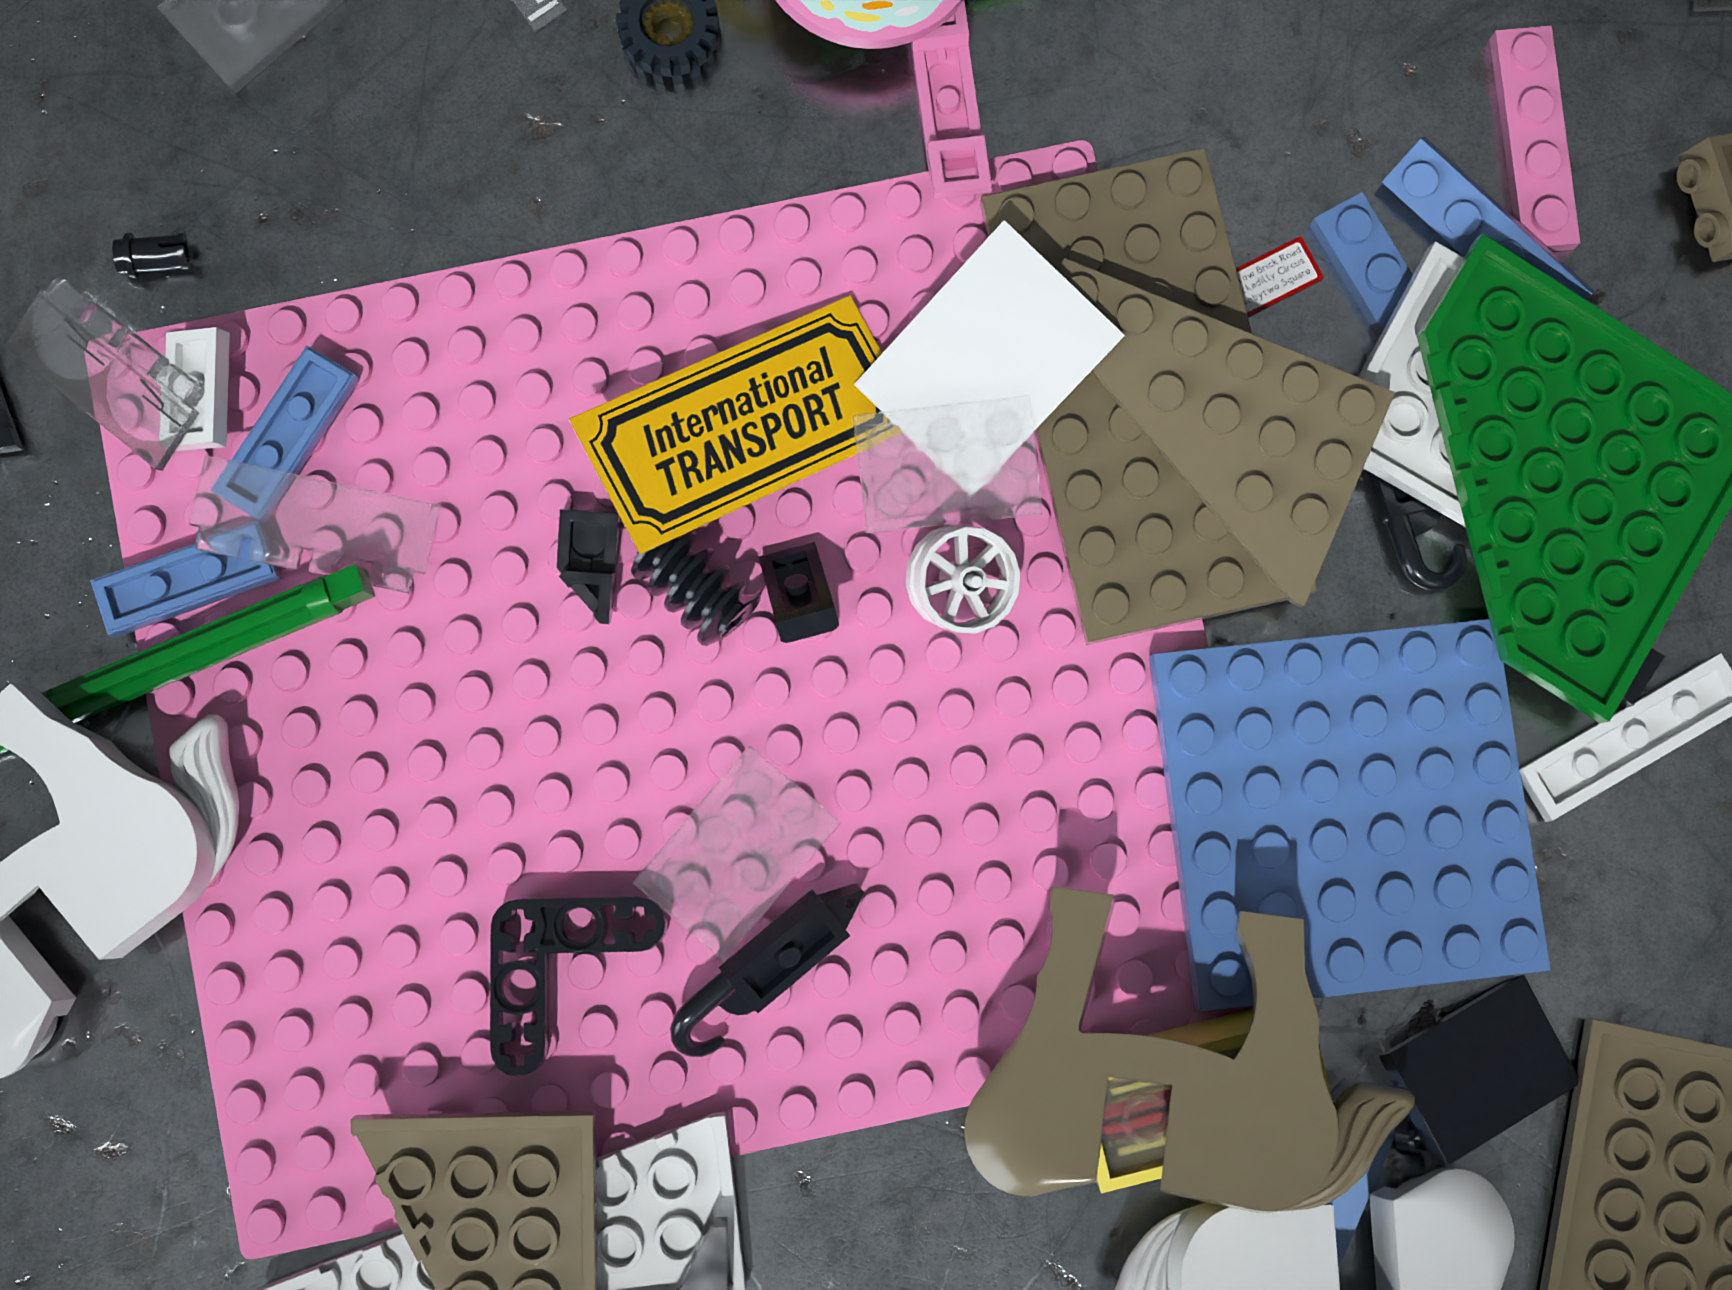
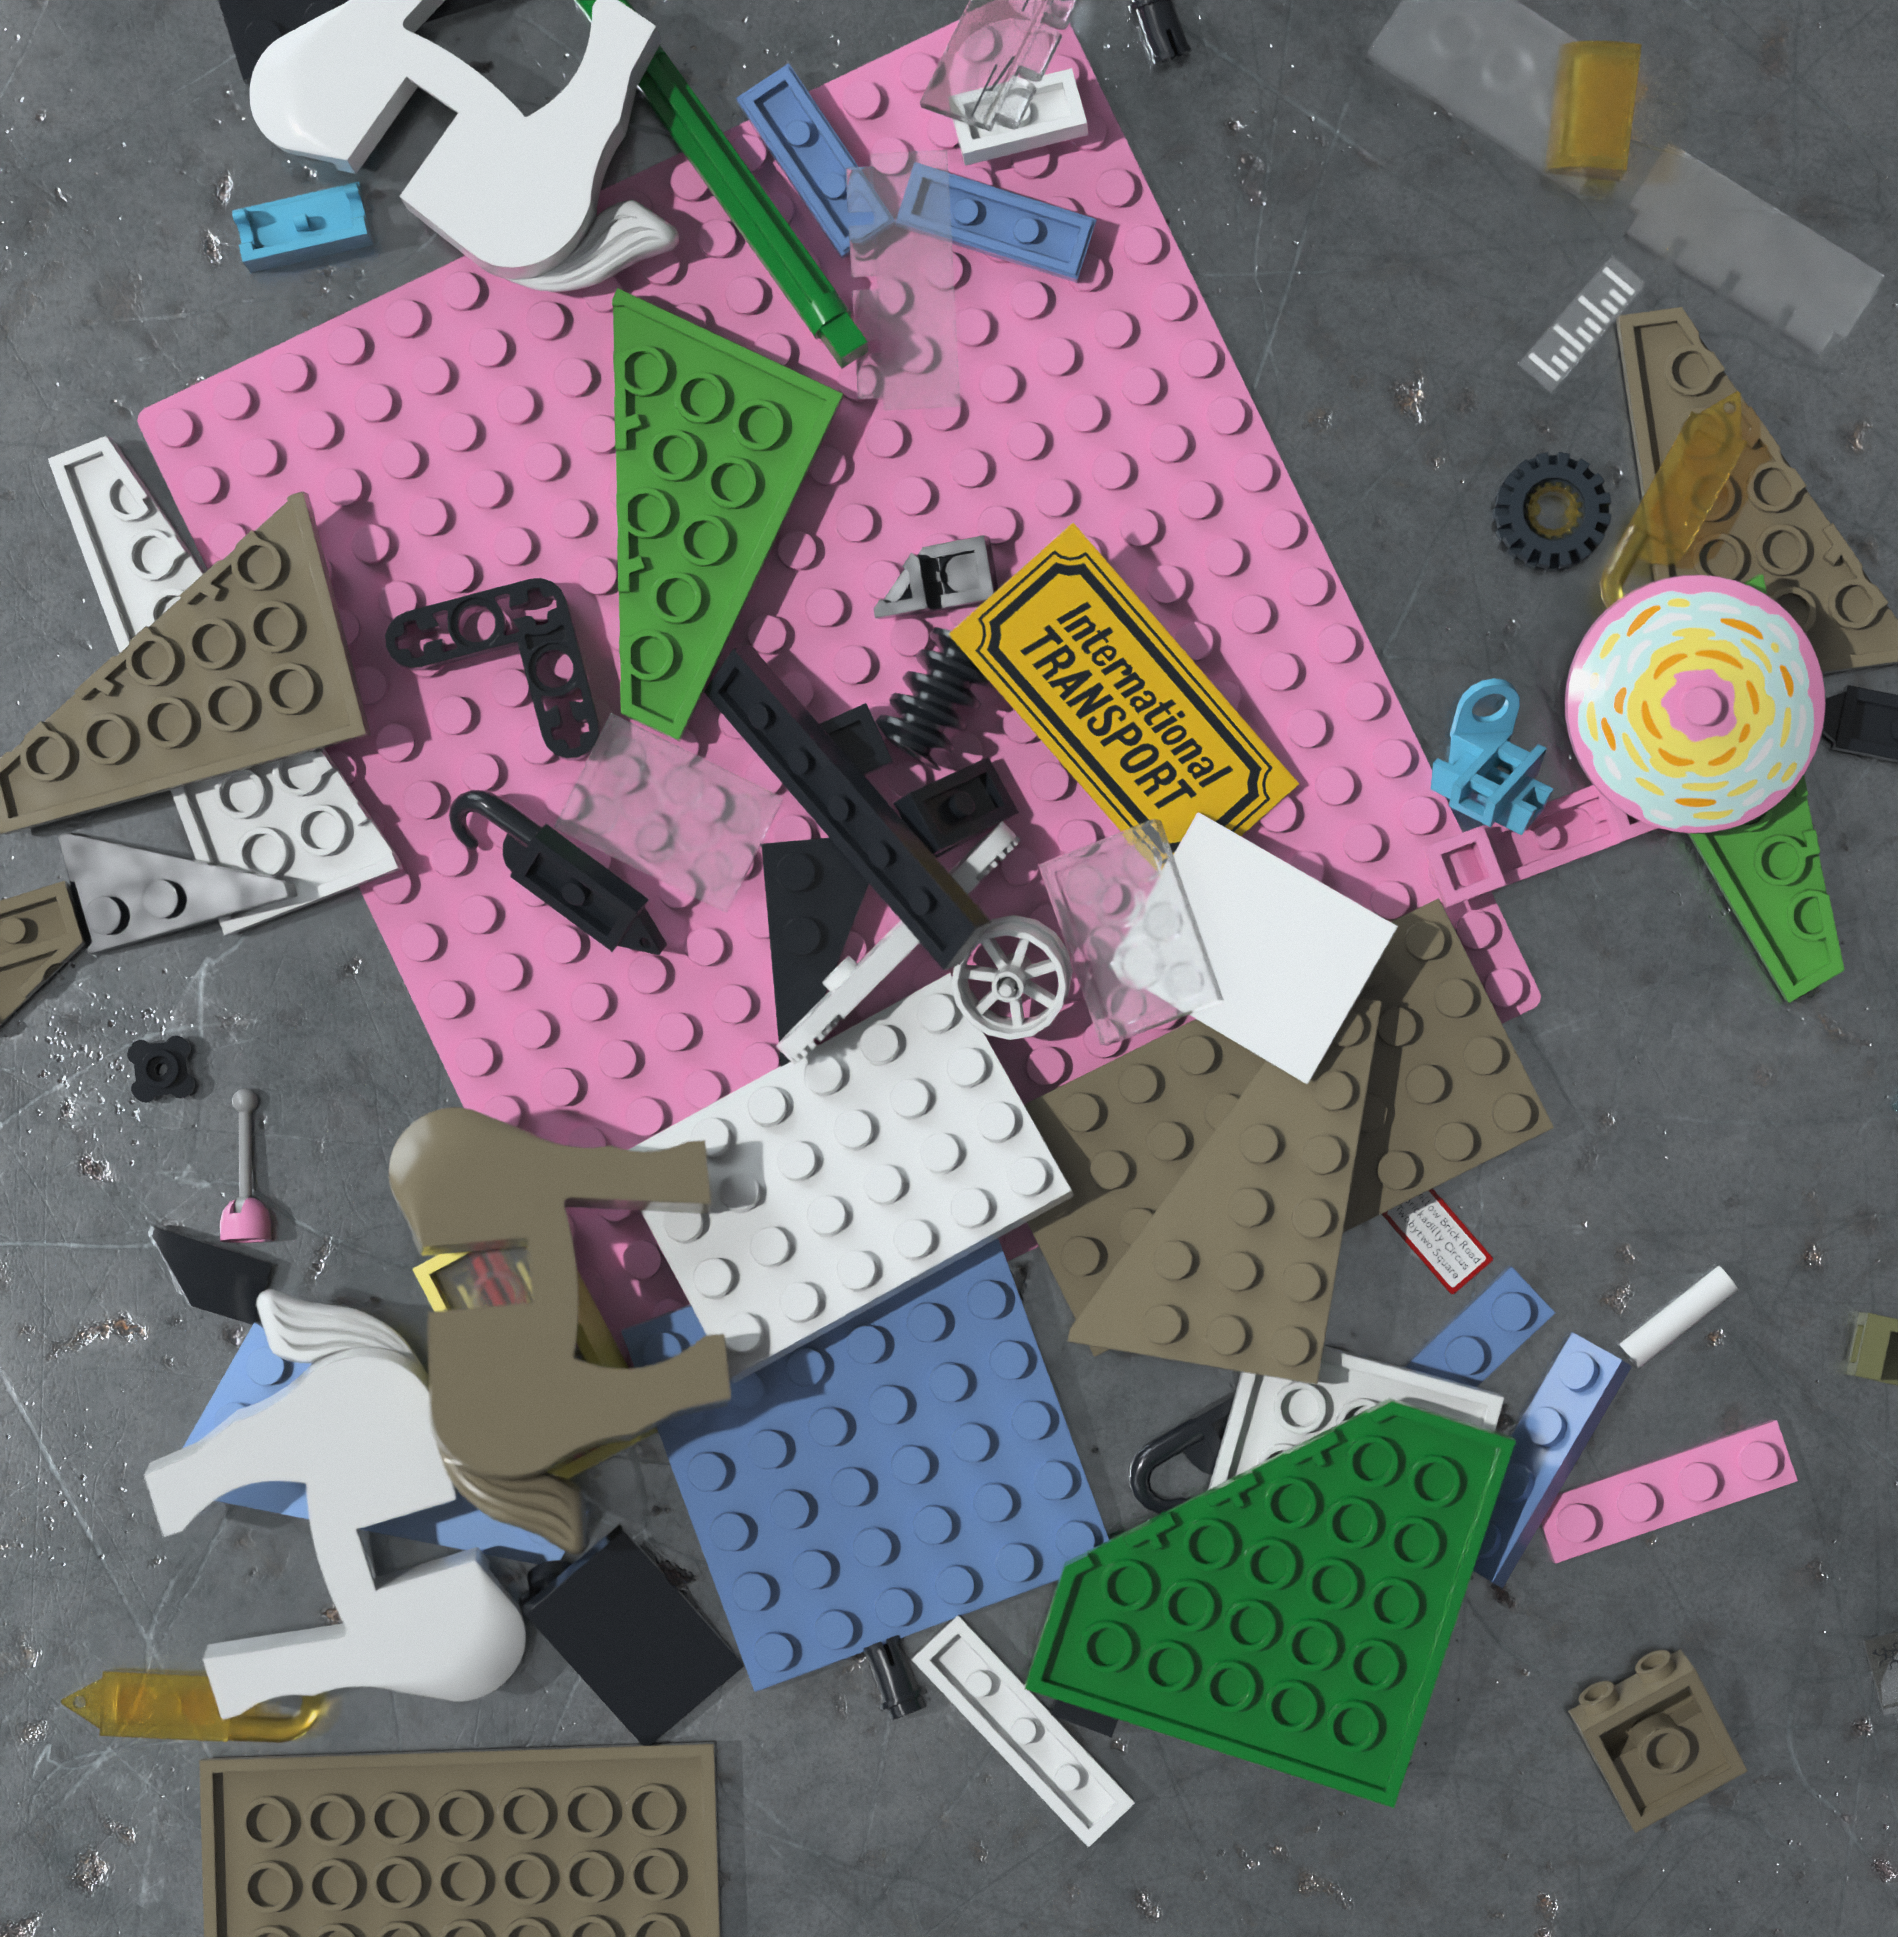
camera: 80 degrees right, 5 degrees up
none -> medium azure hinge [232,182,374,273]
none -> bright green wing [612,288,843,742]
none -> white plate [629,973,1074,1383]
none -> black plate [704,644,992,970]
none -> black wing [761,838,869,1067]
none -> white piece [776,821,1020,1065]
none -> black plate [820,703,893,776]
none -> black pin [863,1635,928,1721]
none -> medium azure piece [1431,678,1554,835]
none -> white piece [1618,1266,1739,1370]

